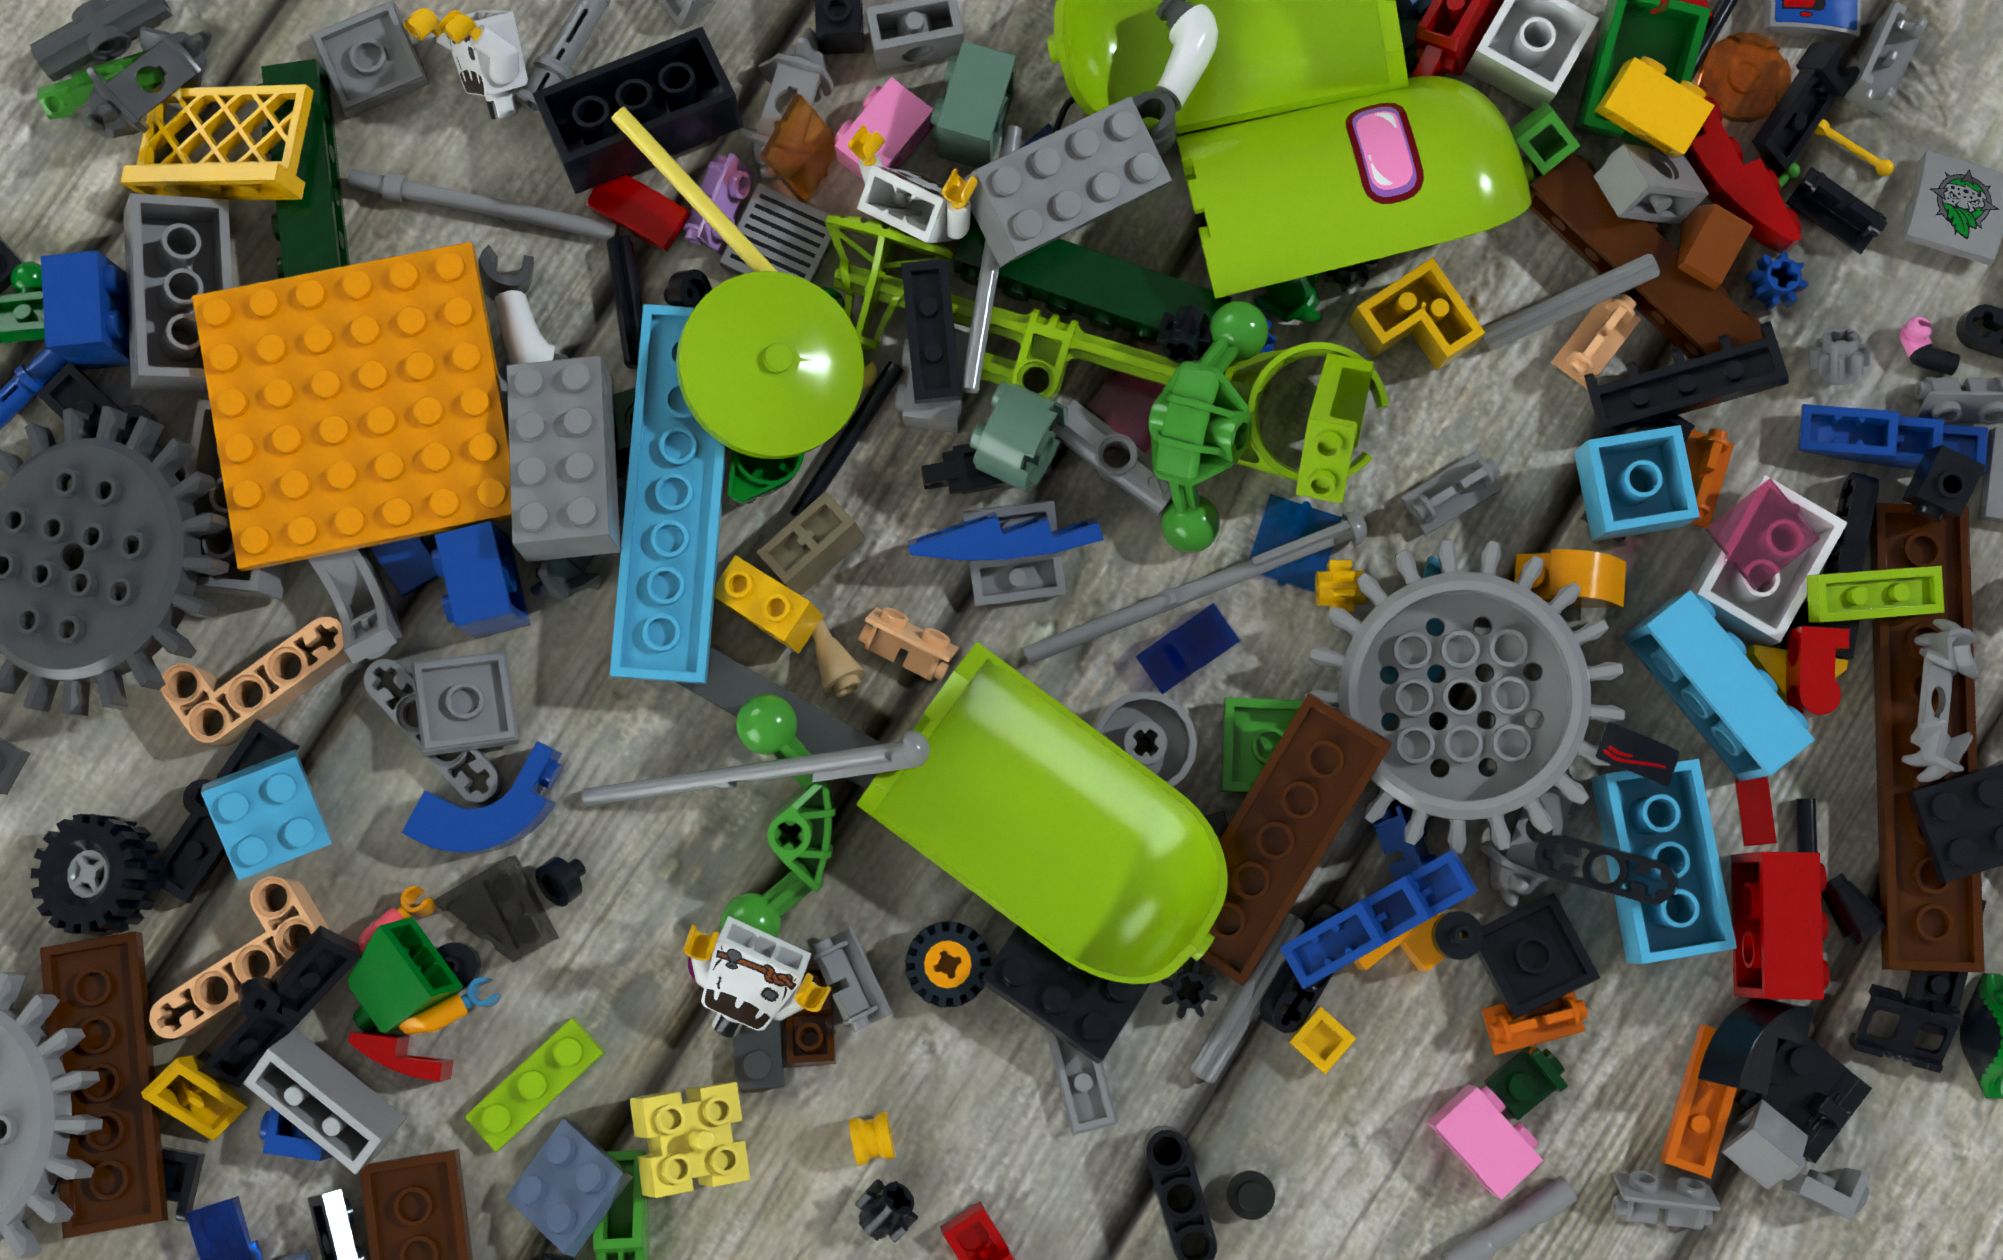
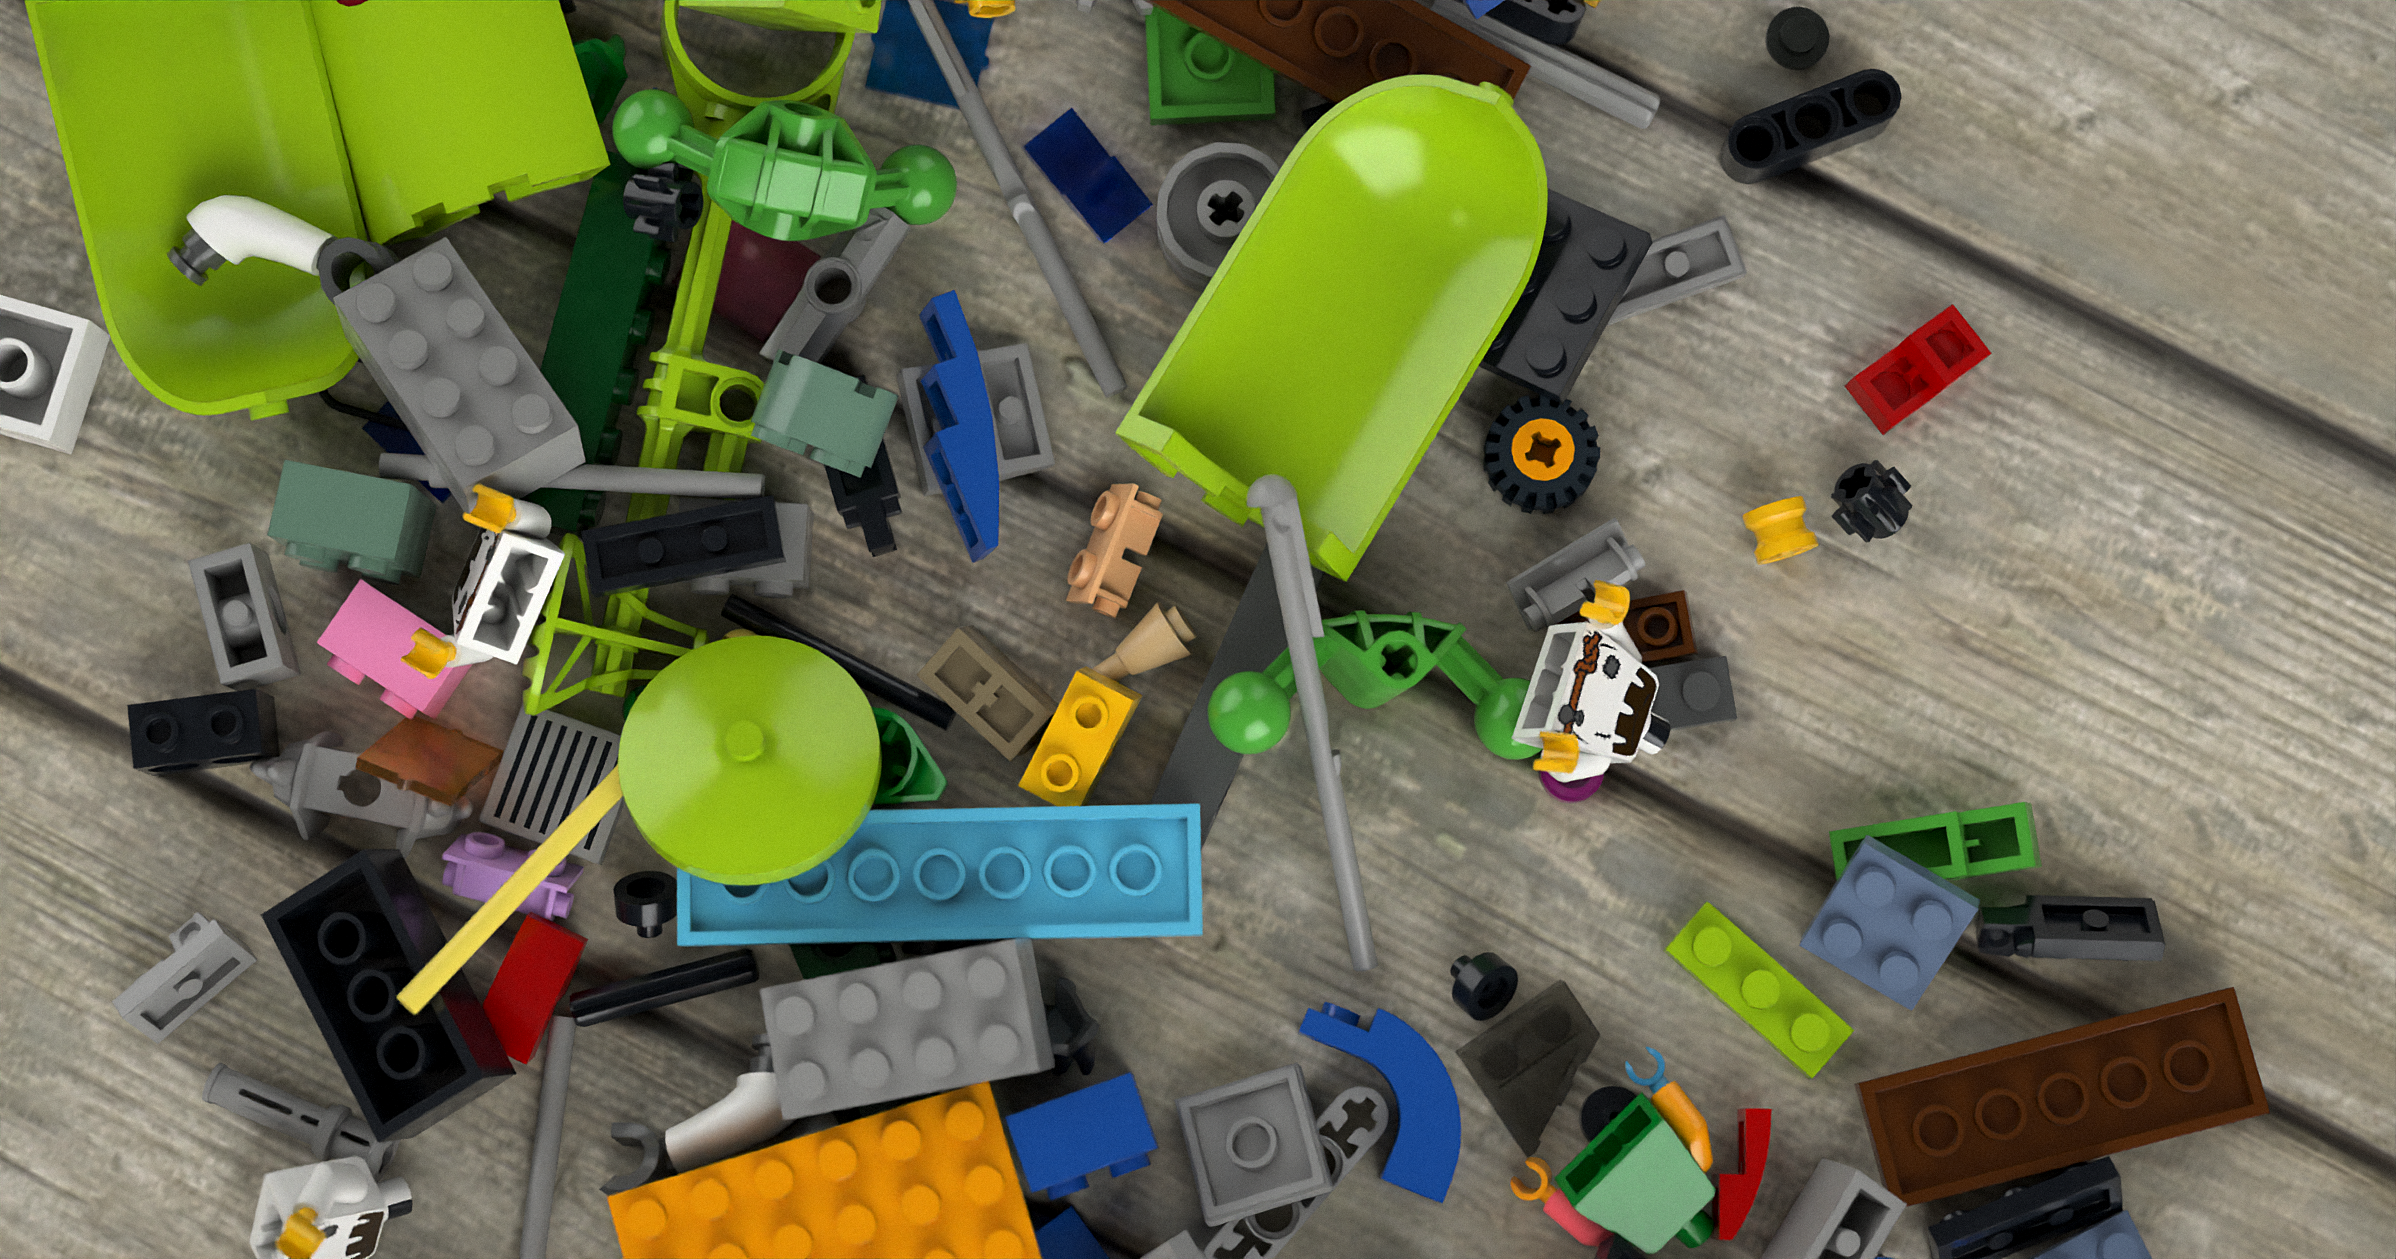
camera: 90 degrees left, 0 degrees up
light yellow brick [630,1082,750,1198] -> none
black gear [1159,961,1218,1019] -> none

